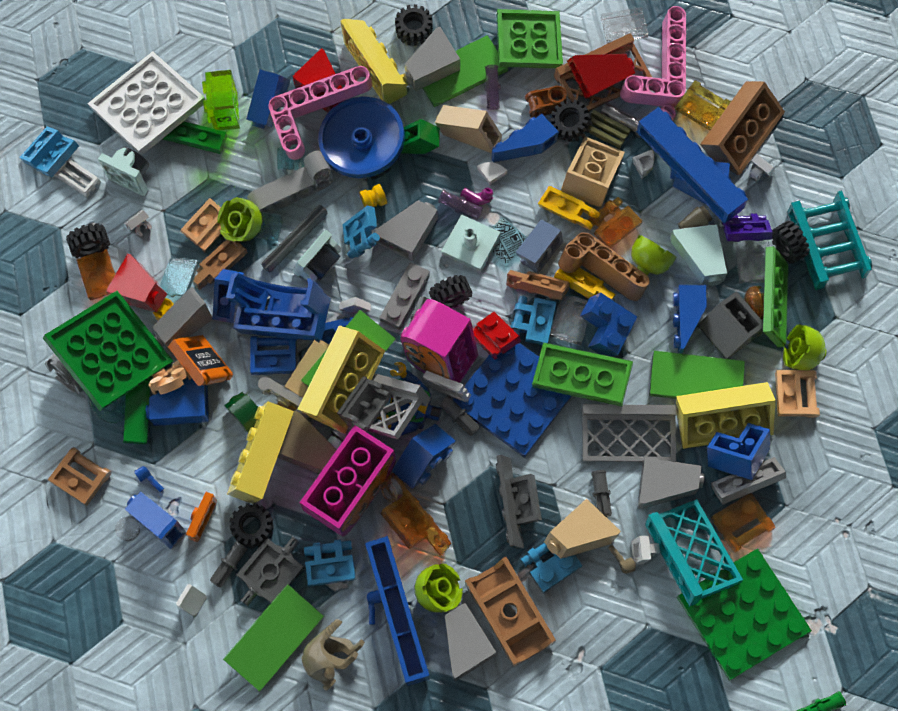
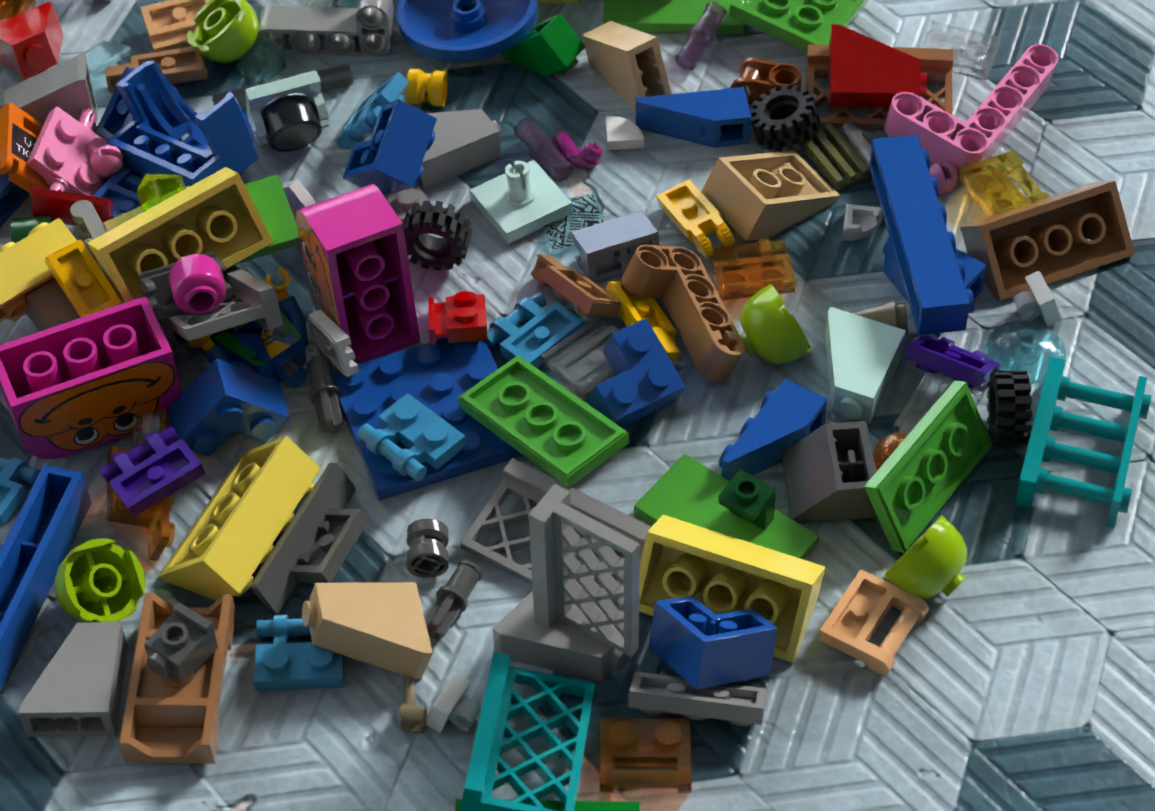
camera: 30 degrees right, 20 degrees down
none -> bright pink plate [26,106,108,196]
none -> red slope [31,187,113,226]
none -> yellow hinge [45,239,122,317]
none -> bright pink hinge [90,145,123,178]
none -> dark purple plate [99,426,206,518]
none -> clear neon green slope [137,174,186,212]
none -> dark grey brick [144,602,218,685]
none -> light yellow slope [159,436,321,601]
none -> dark pink head [169,254,226,315]
none -> blue brick [342,99,437,196]
none -> dark azure plate [358,393,466,481]
none -> dark grey wheel [406,519,449,578]
none -> light grey fence [529,484,639,657]
none -> dark green bracket [718,469,776,530]
none -> clear light blue dish [985,321,1066,384]

